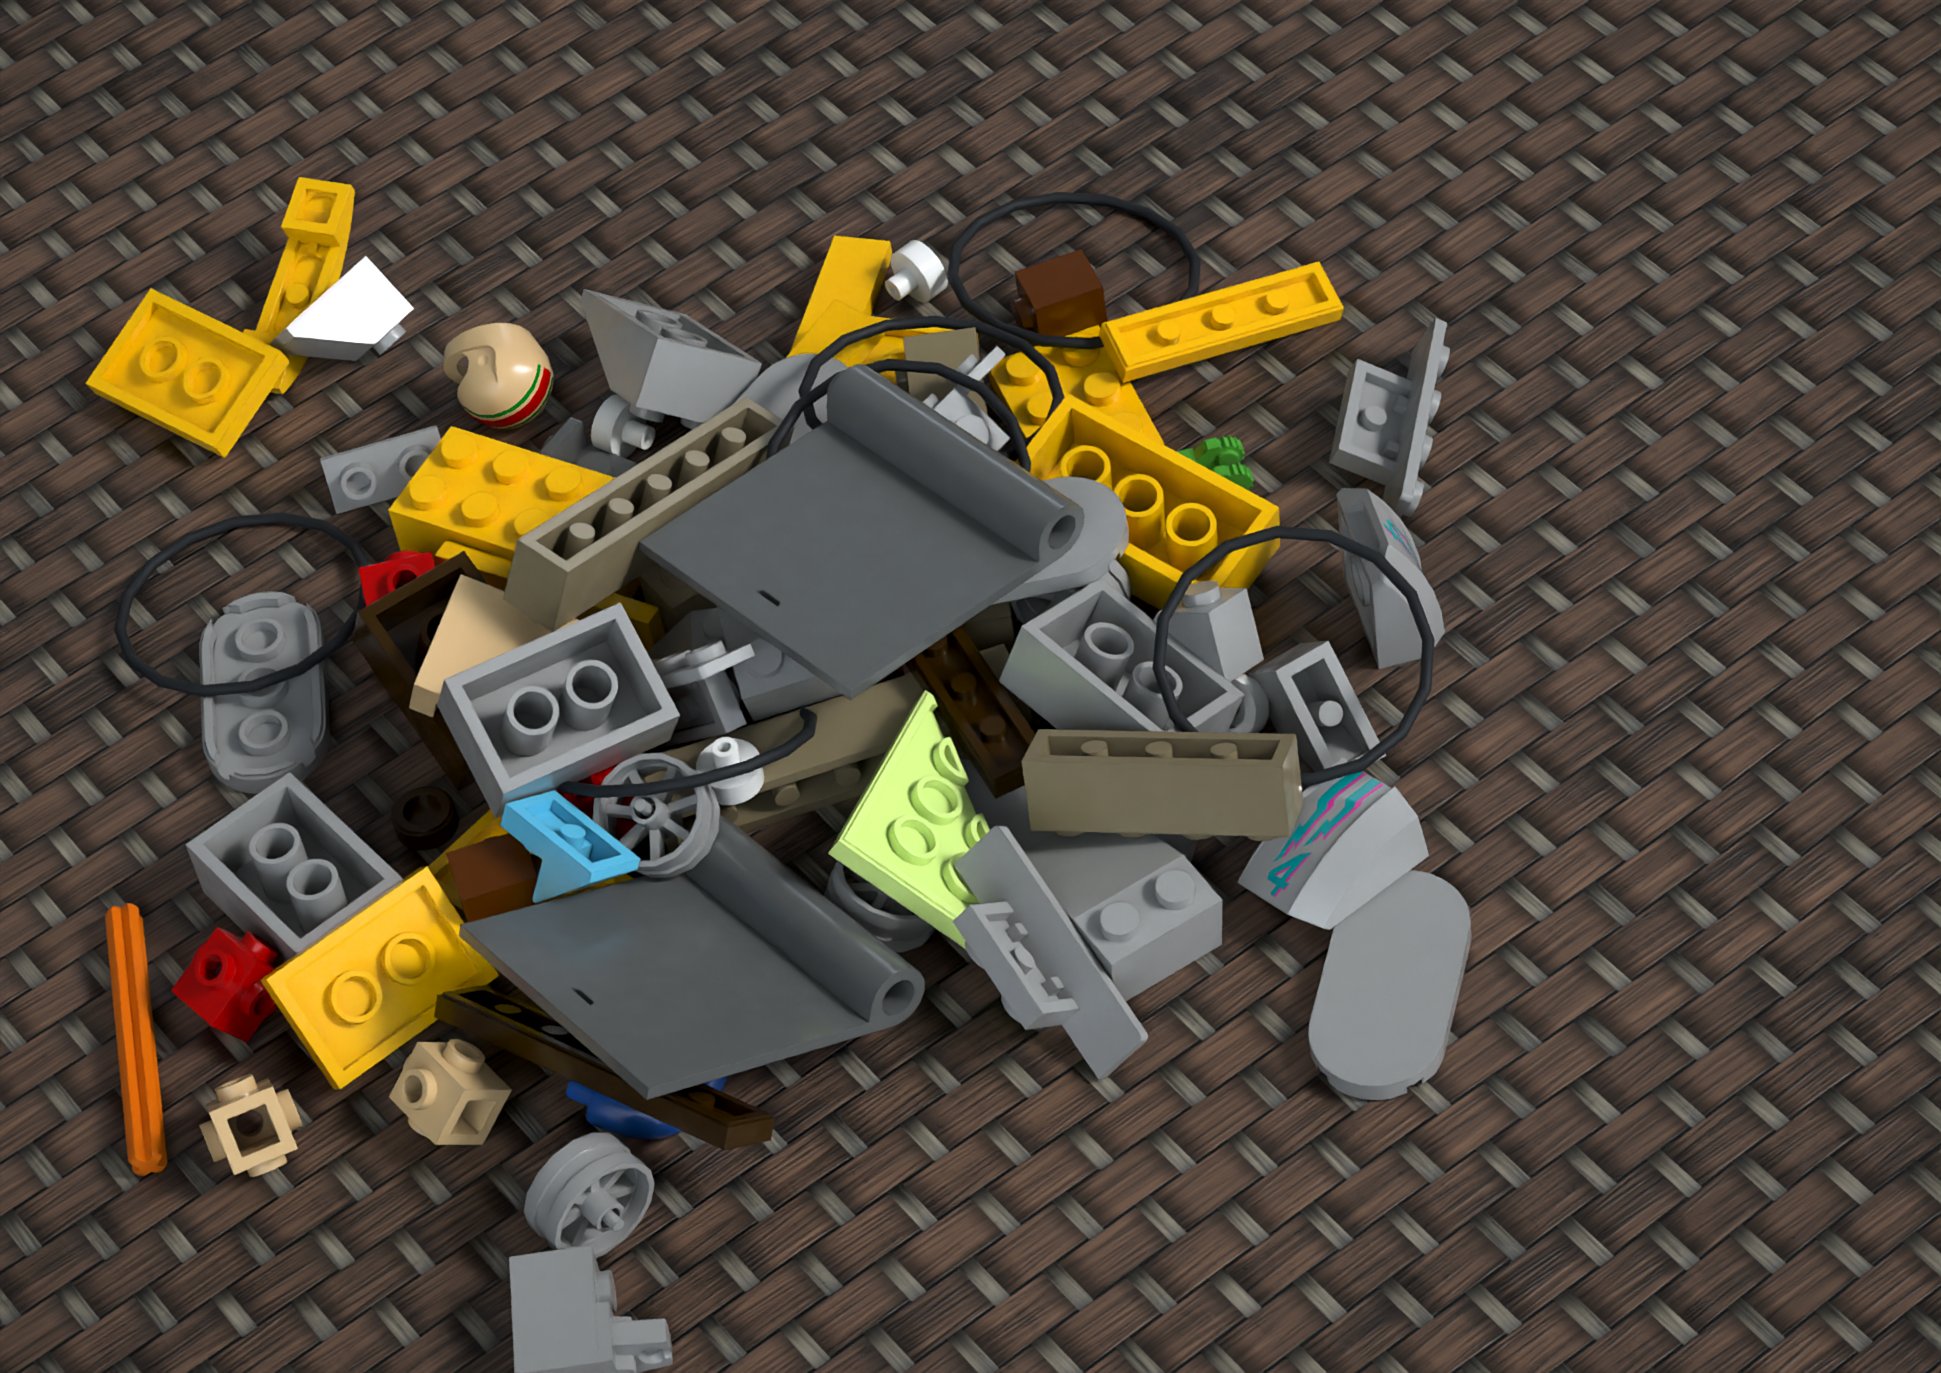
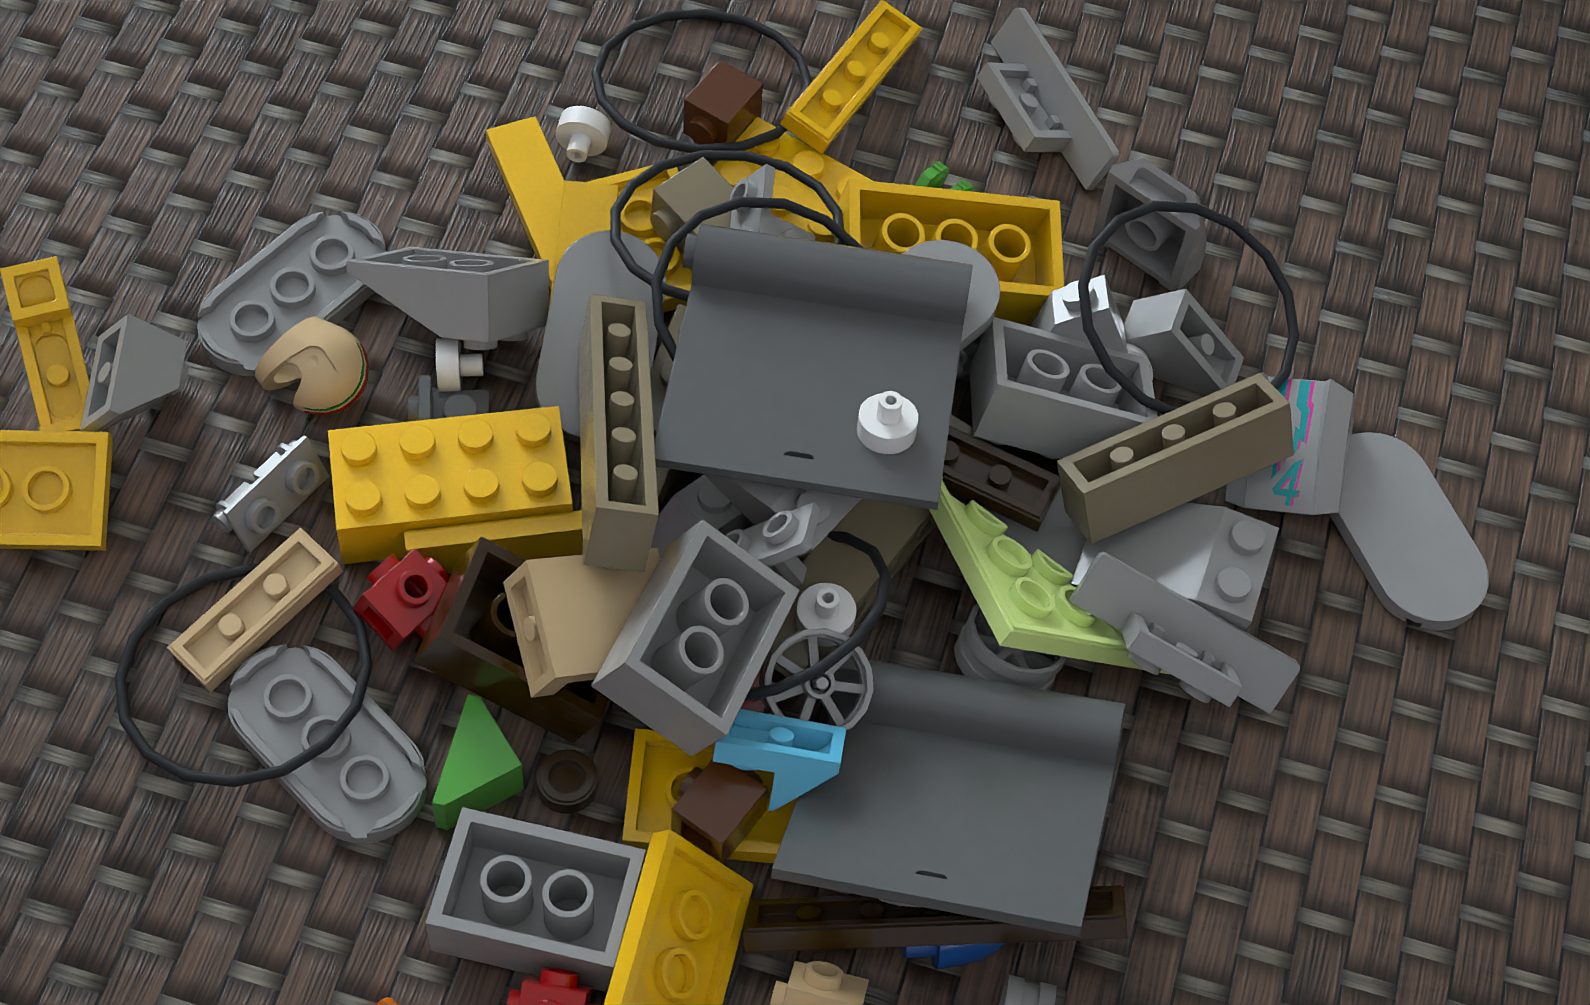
camera: 50 degrees left, 10 degrees up
none -> tan tile [167,528,343,693]
none -> light grey tile [197,211,386,376]
none -> bright green slope [432,694,524,830]
none -> white tile [857,391,918,454]

